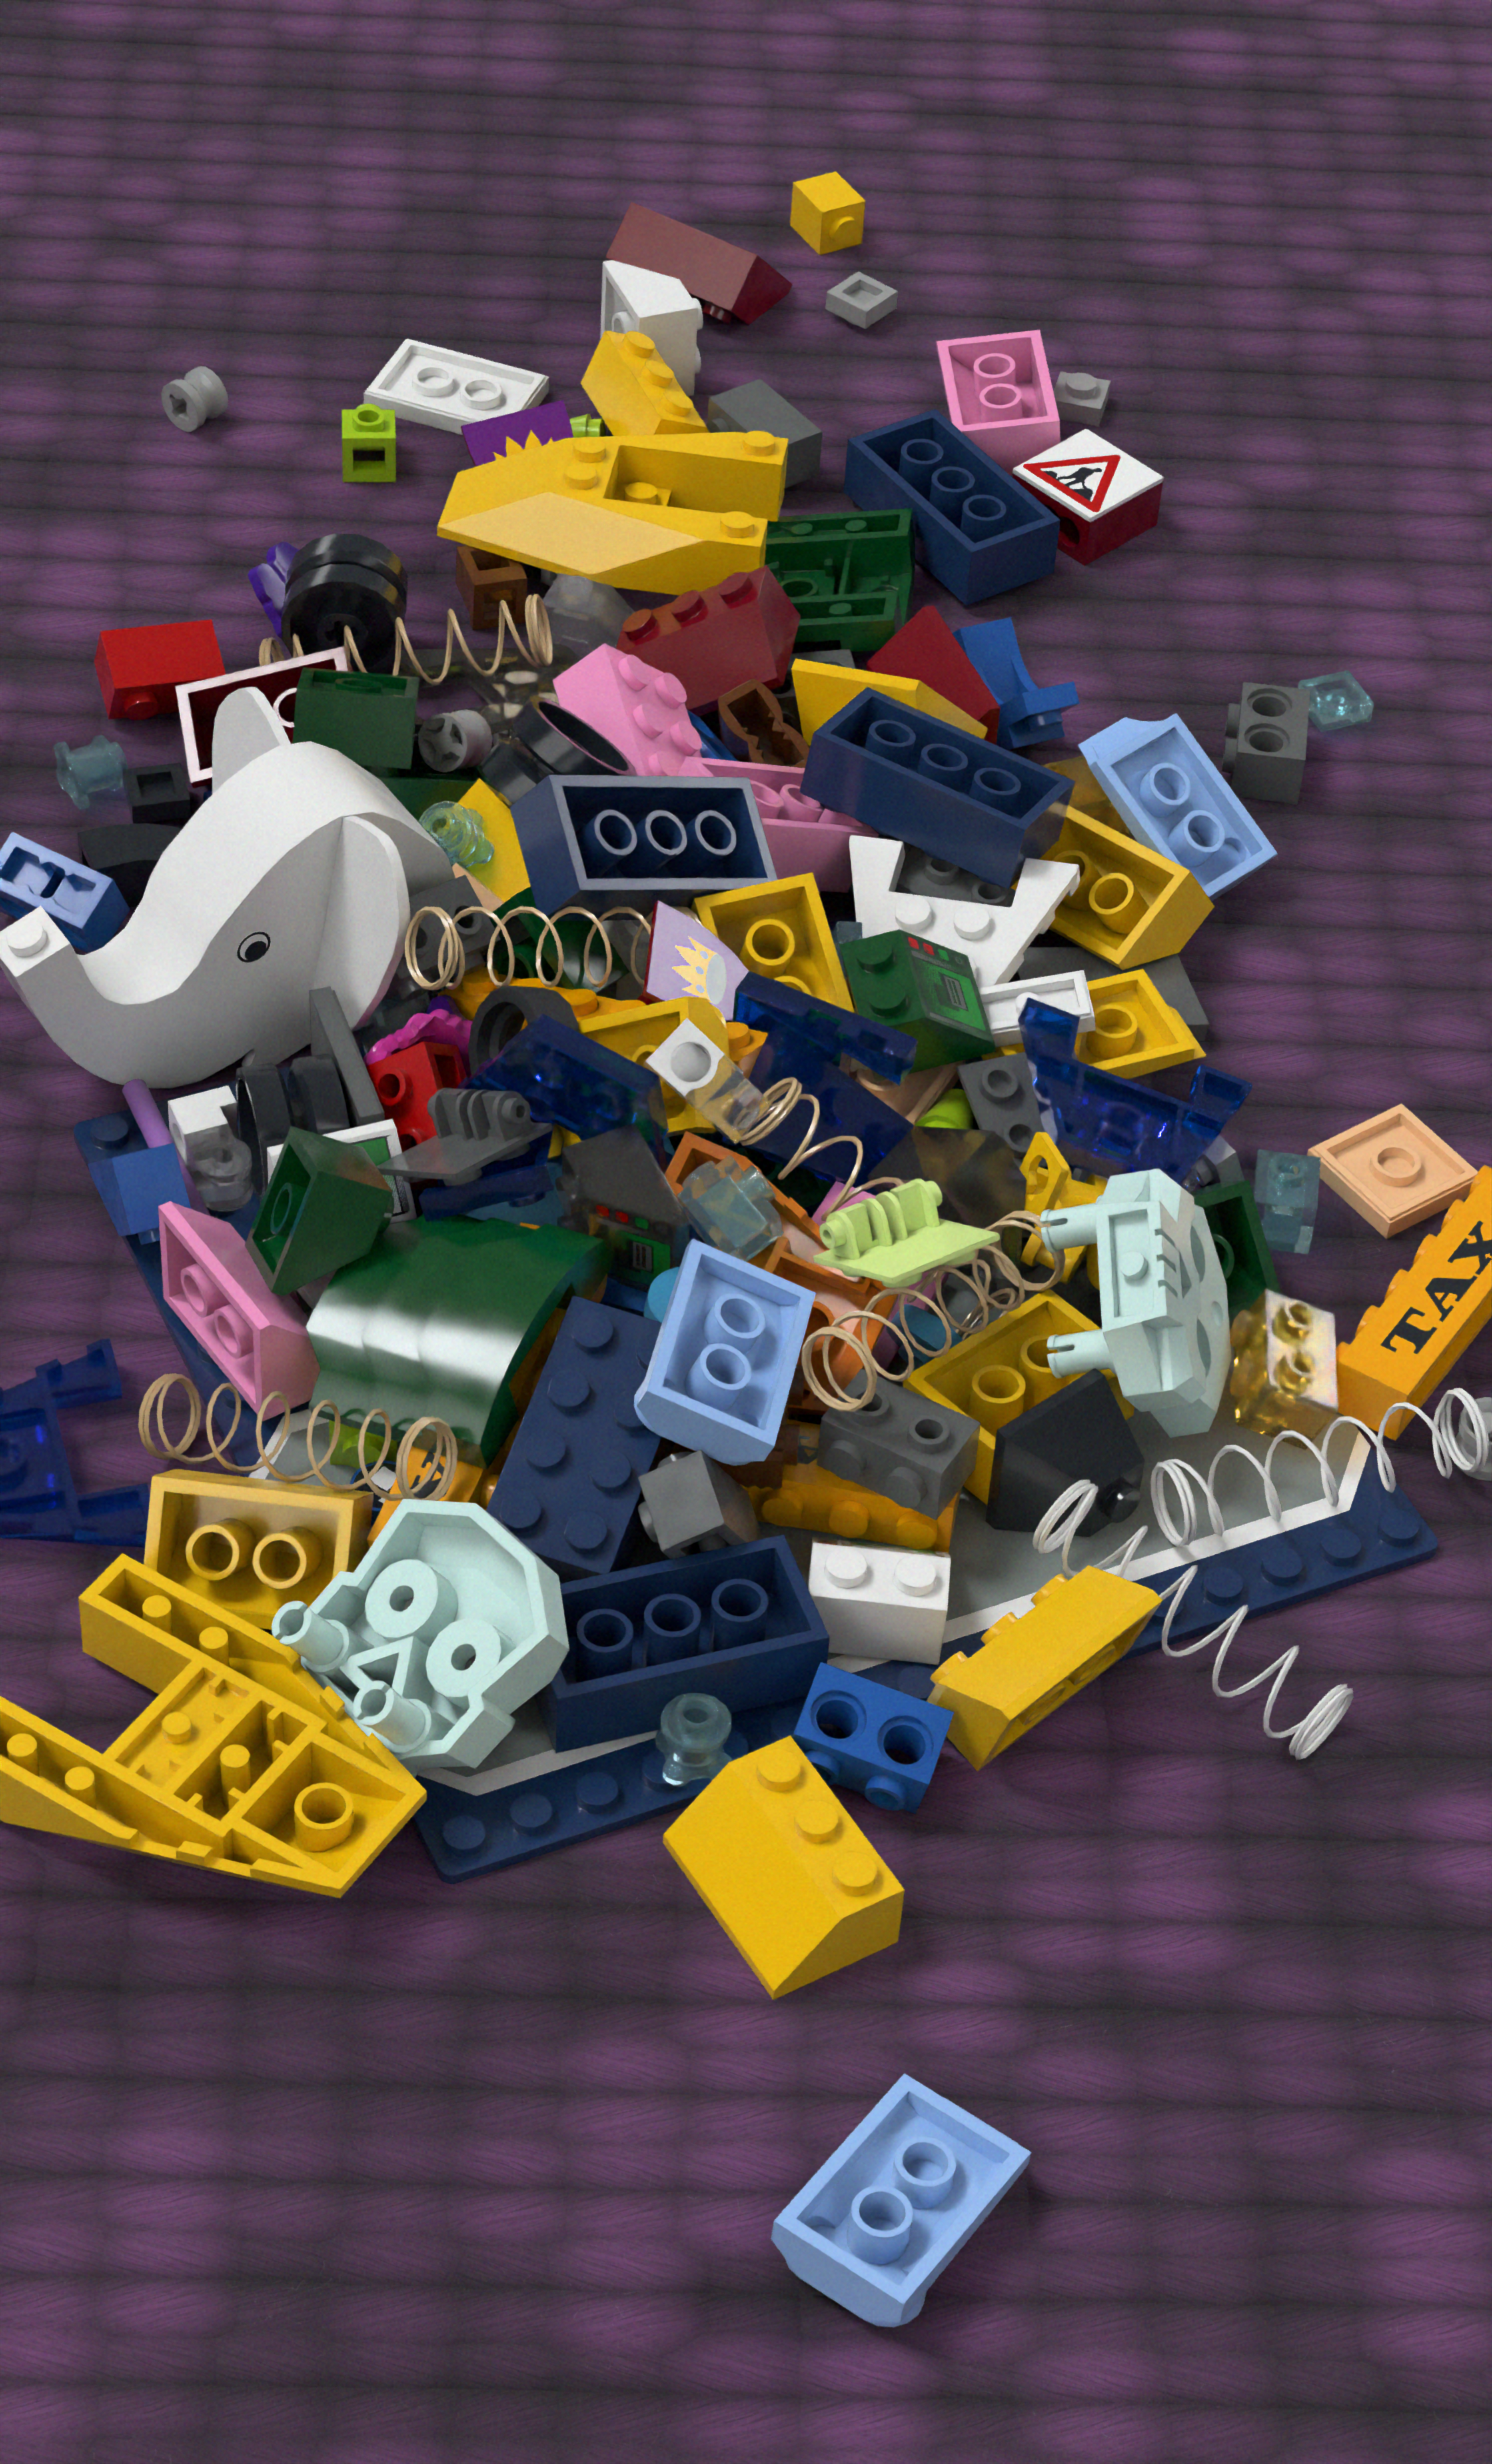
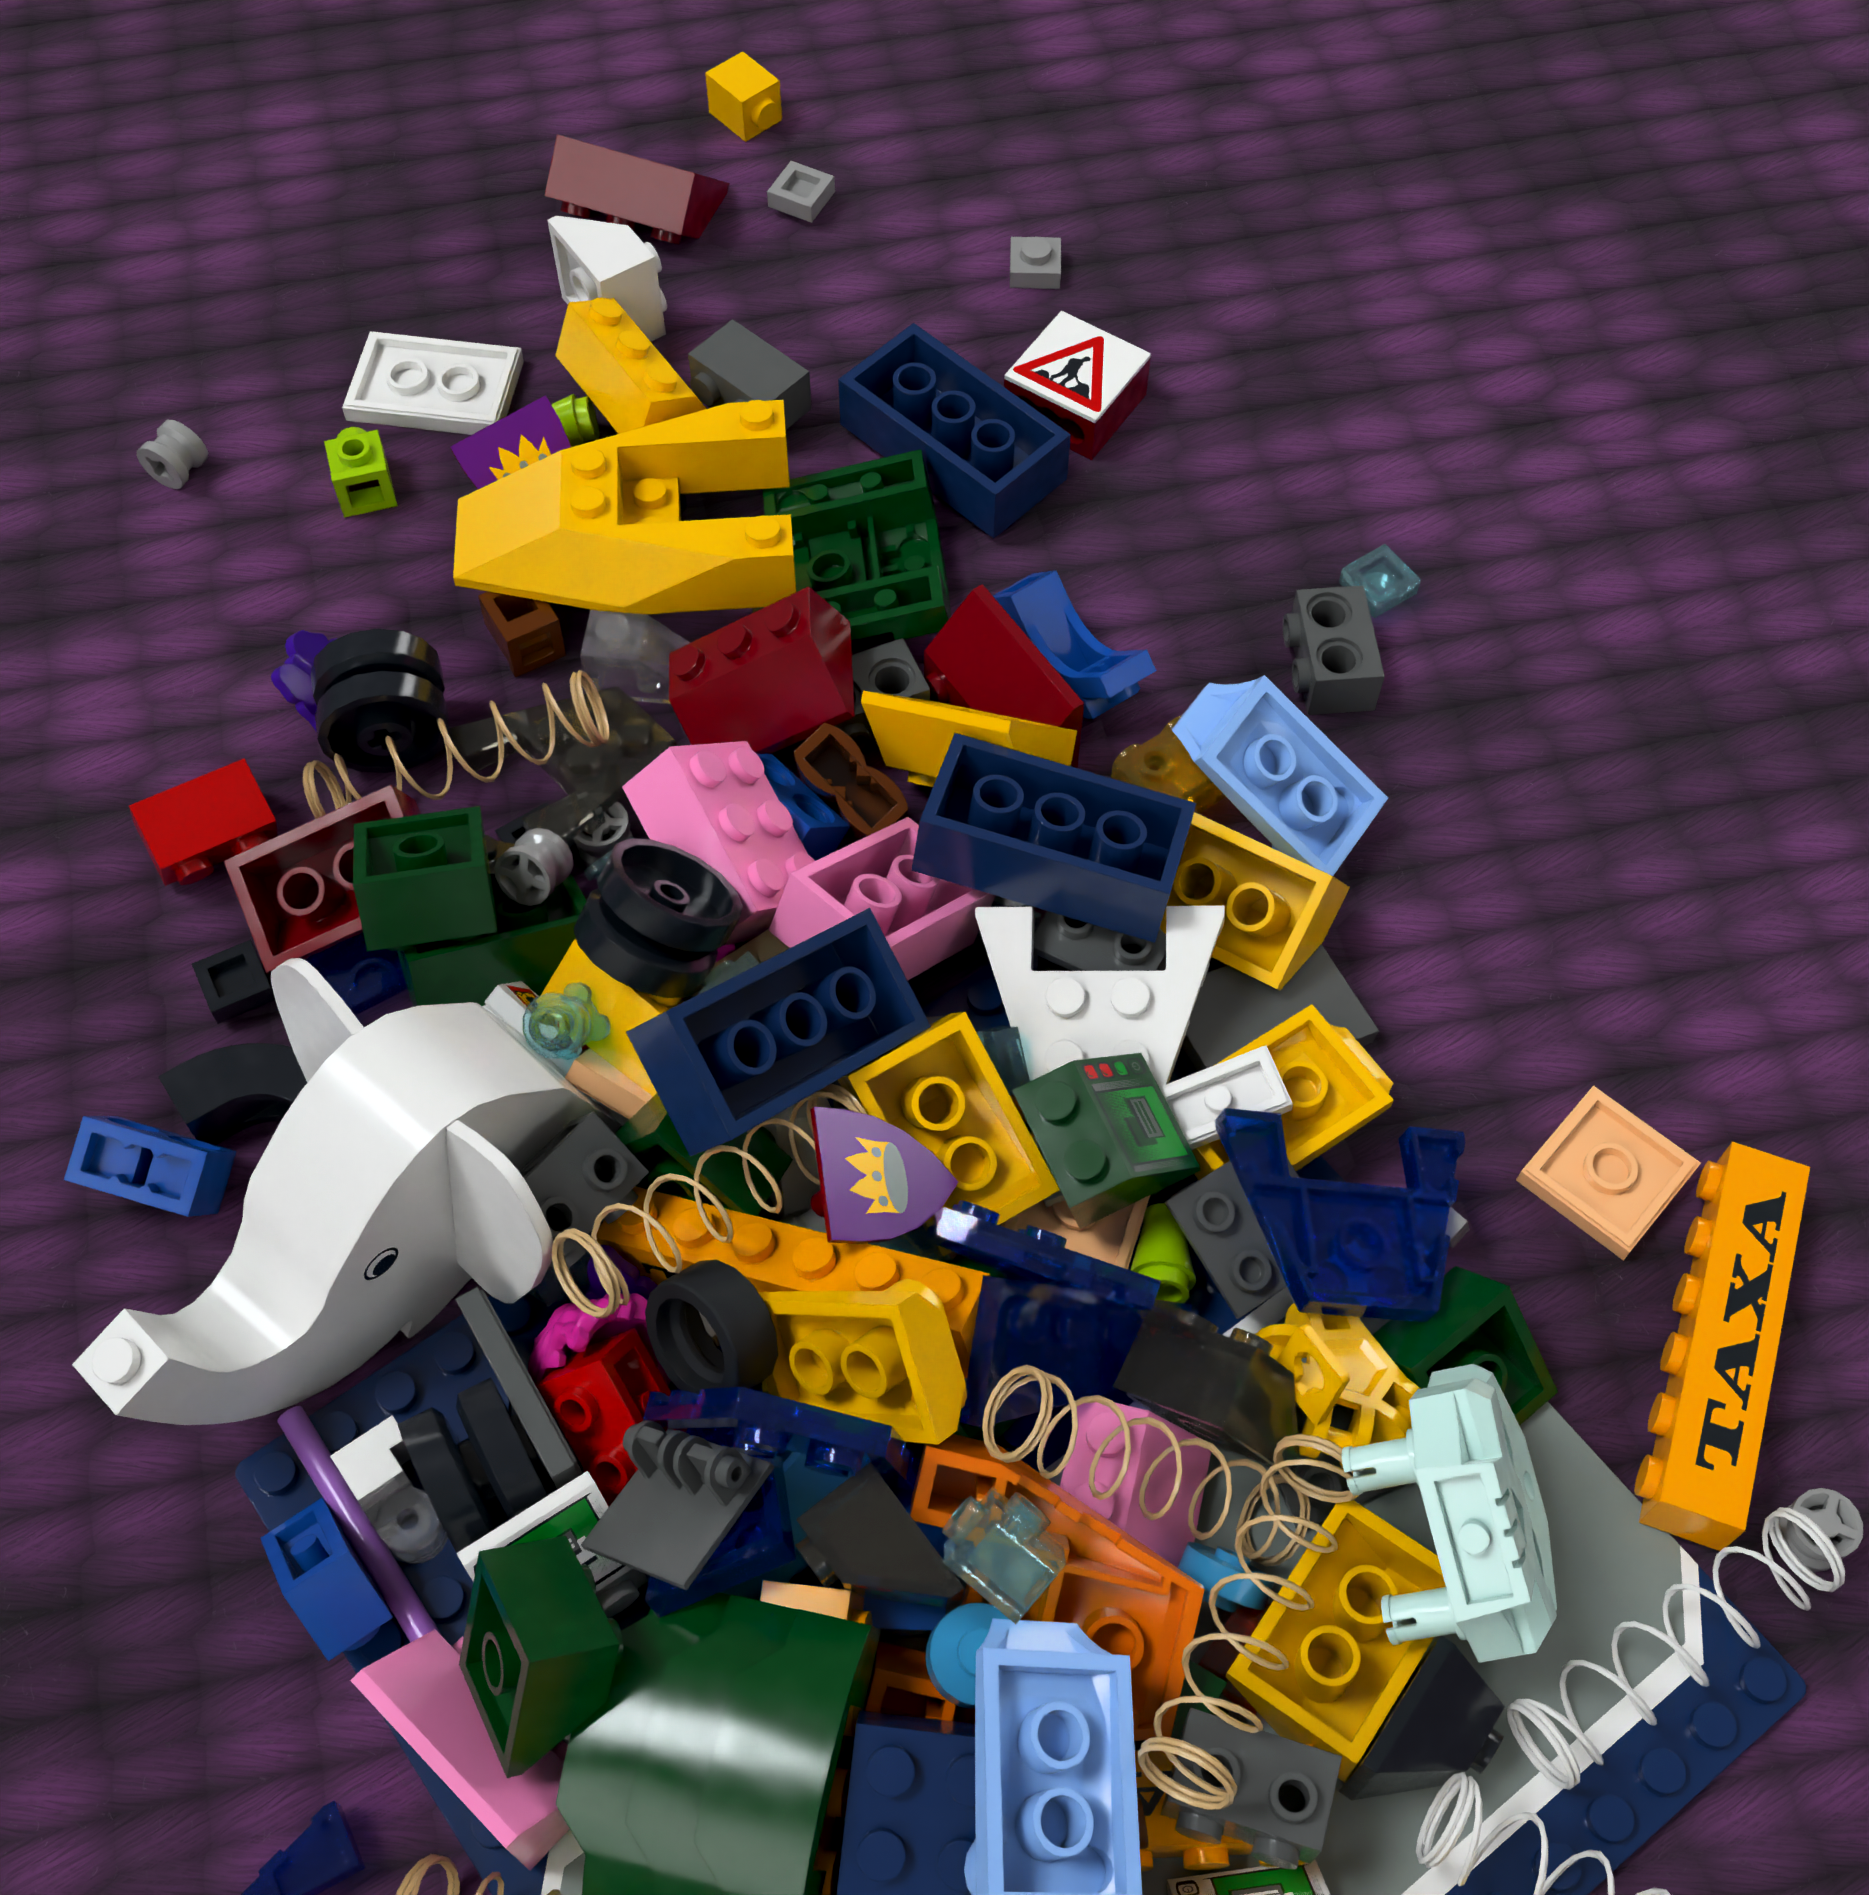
camera: 10 degrees left, 15 degrees up
clear light blue brick [54,735,128,810] -> none
leg [643,1018,772,1145] -> none
yellowish green hinge [813,1178,1000,1288] -> none
bright pink slope [937,330,1060,477] -> none
clear yellow brick [1230,1289,1339,1450] -> none
clear light blue brick [1251,1149,1321,1254] -> none

